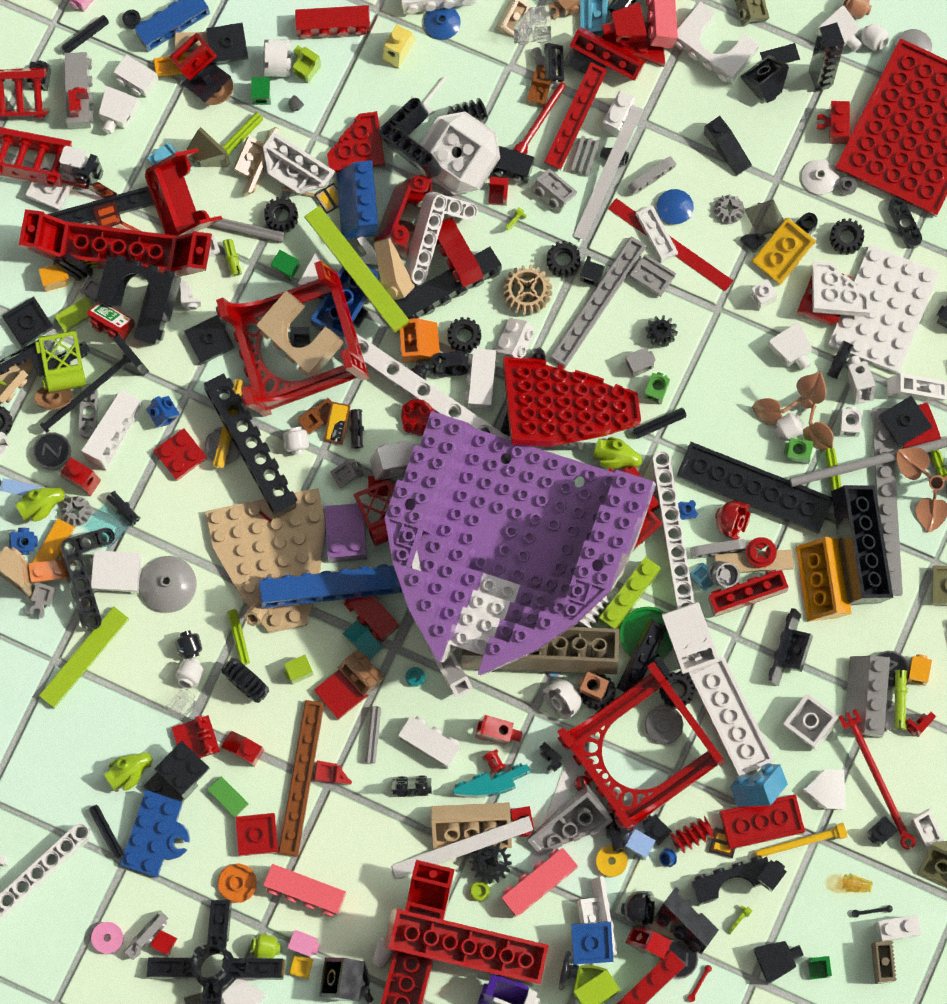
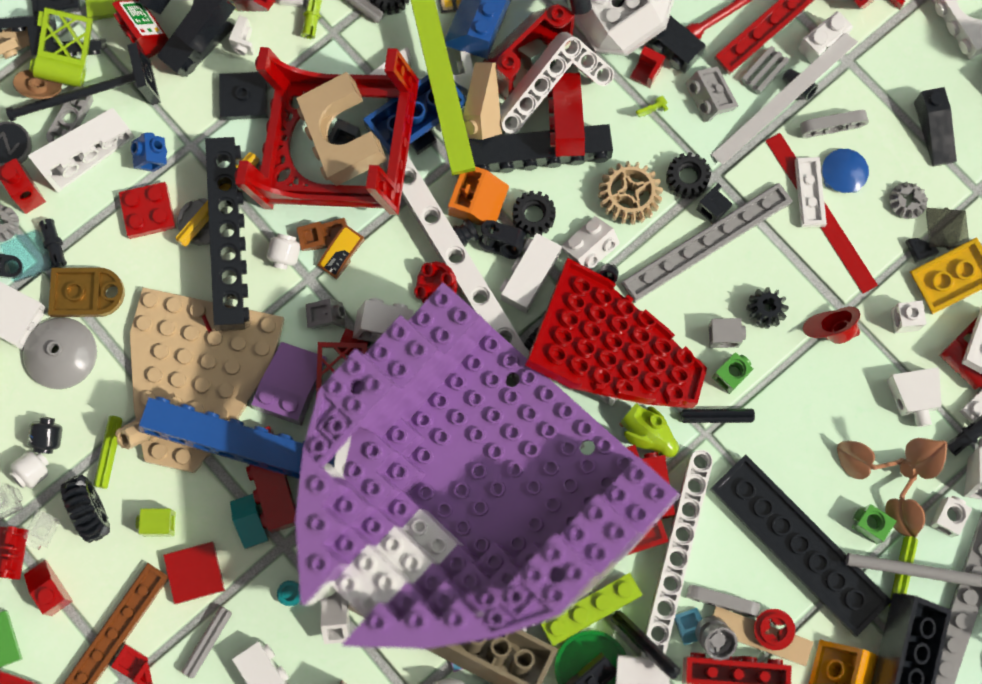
camera: 20 degrees right, 0 degrees up
green panel [271,250,300,281] -> none
medium nougat brick [338,649,384,697] -> none
black pin [349,409,364,449] -> none
light grey plate [630,254,676,297] -> none
blue plate [678,500,698,520] -> none
red cylinder [715,501,751,540] -> none
white head [775,413,804,441] -> none
none -> clear brick [23,509,61,550]
none -> pearl gold plate [48,268,125,317]
none -> black axle [611,610,681,680]
none -> red piece [802,306,861,344]

